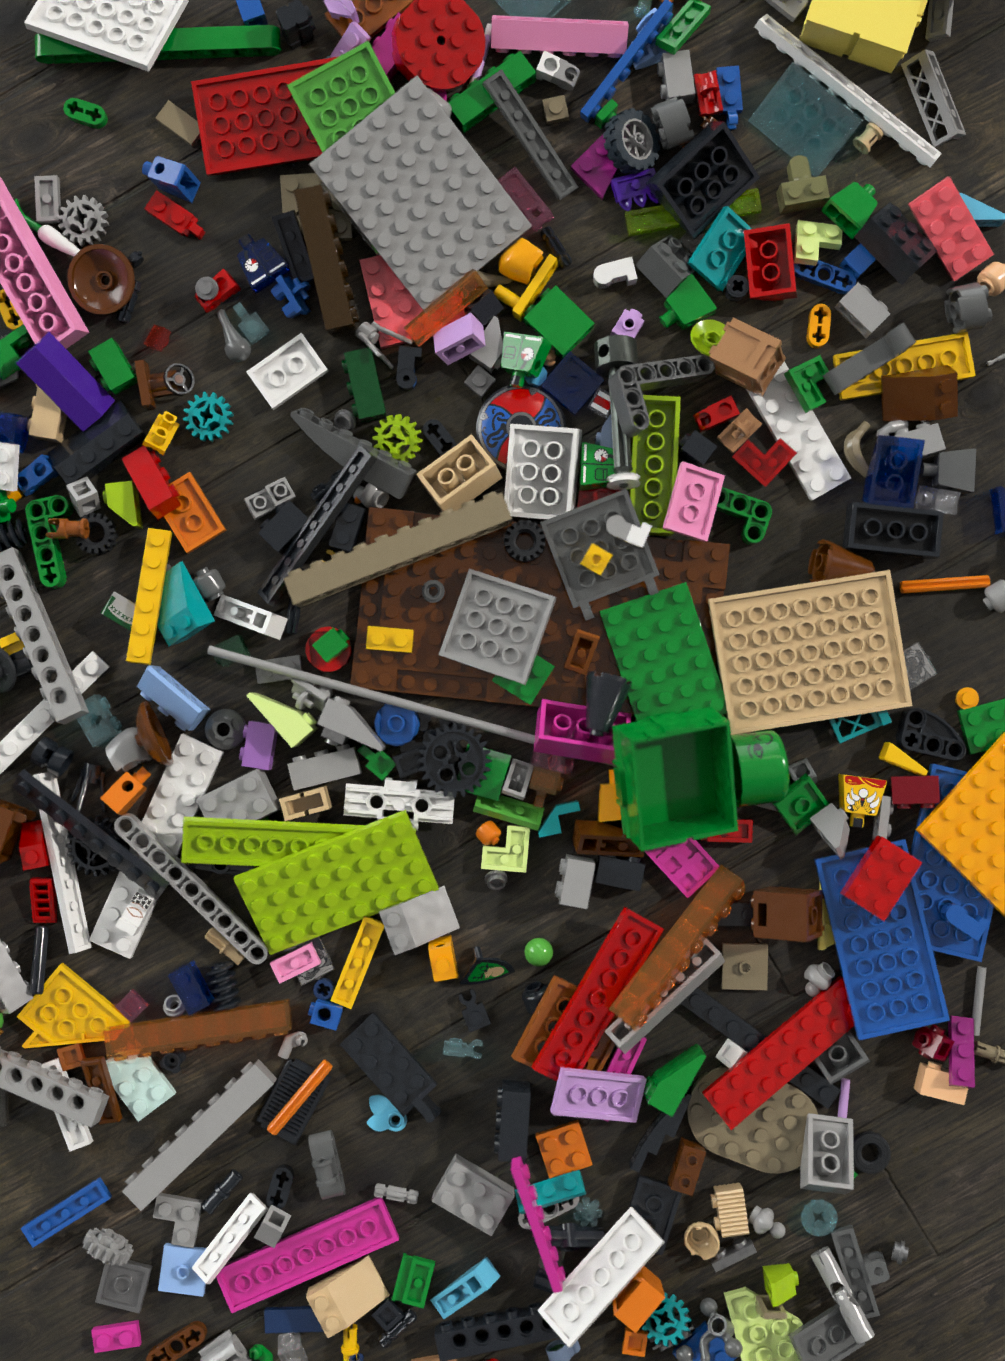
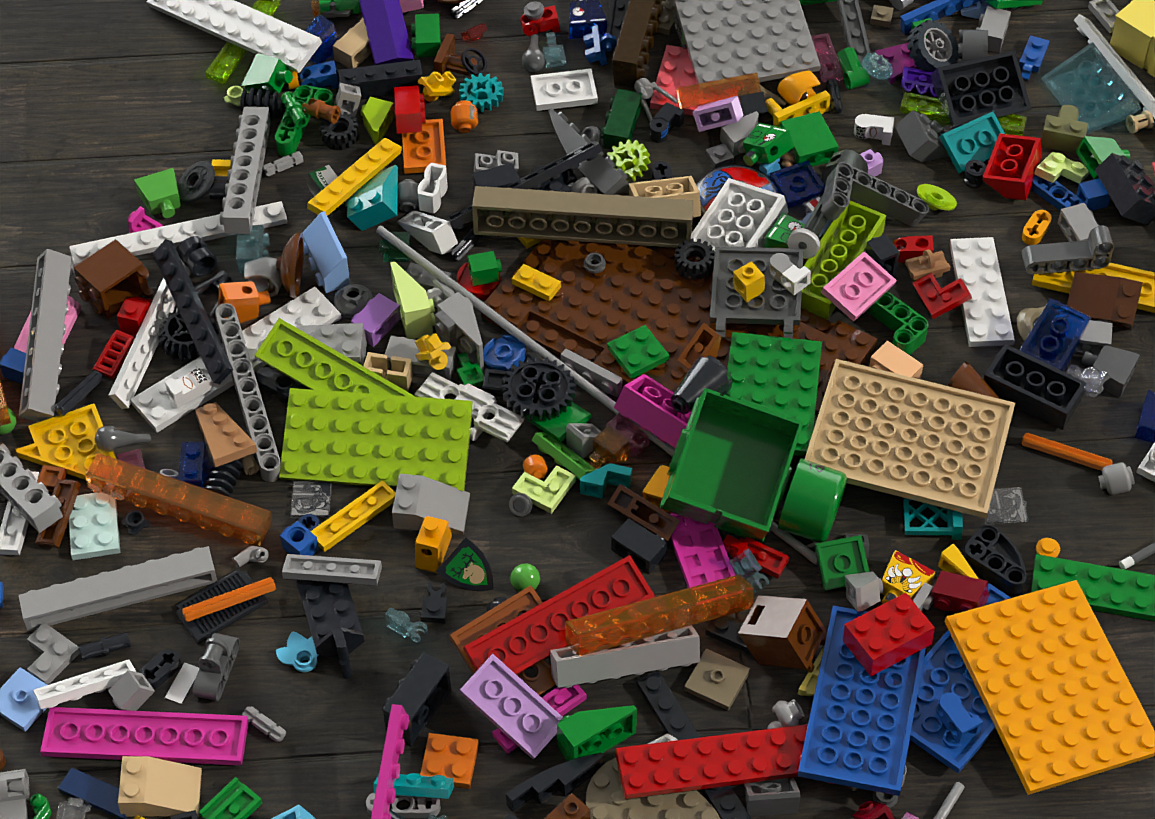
camera: 25 degrees right, 35 degrees down
bright pink plate [270,942,321,984] -> none
light grey brick [432,1154,515,1236] -> none
light grey plate [439,569,556,685] -> none
light grey brick [555,854,596,909] -> none
green torso [659,274,717,330] -> none
red hips [693,70,723,117] -> none
medium nougat container [709,318,786,397] -> none
green plate [784,355,829,414] -> none
none -> dark grey piece [94,426,151,452]
none -> white sticker [165,663,199,703]
none -> medium nougat wing [195,402,257,467]
none -> light grey axle [263,151,303,176]
none -> green pin [281,92,308,128]
none -> light grey plate [282,554,382,585]
none -> yellow hips [415,333,451,370]
none -> white brick [418,163,448,214]
none -> orange head [451,100,478,133]
none -> light grey plate [561,349,622,397]
none -> clear light blue plate [729,549,769,593]
none -> green piece [836,47,869,90]
none -> clear light blue gear [862,52,893,80]
none -> light nougat brick [869,341,923,379]

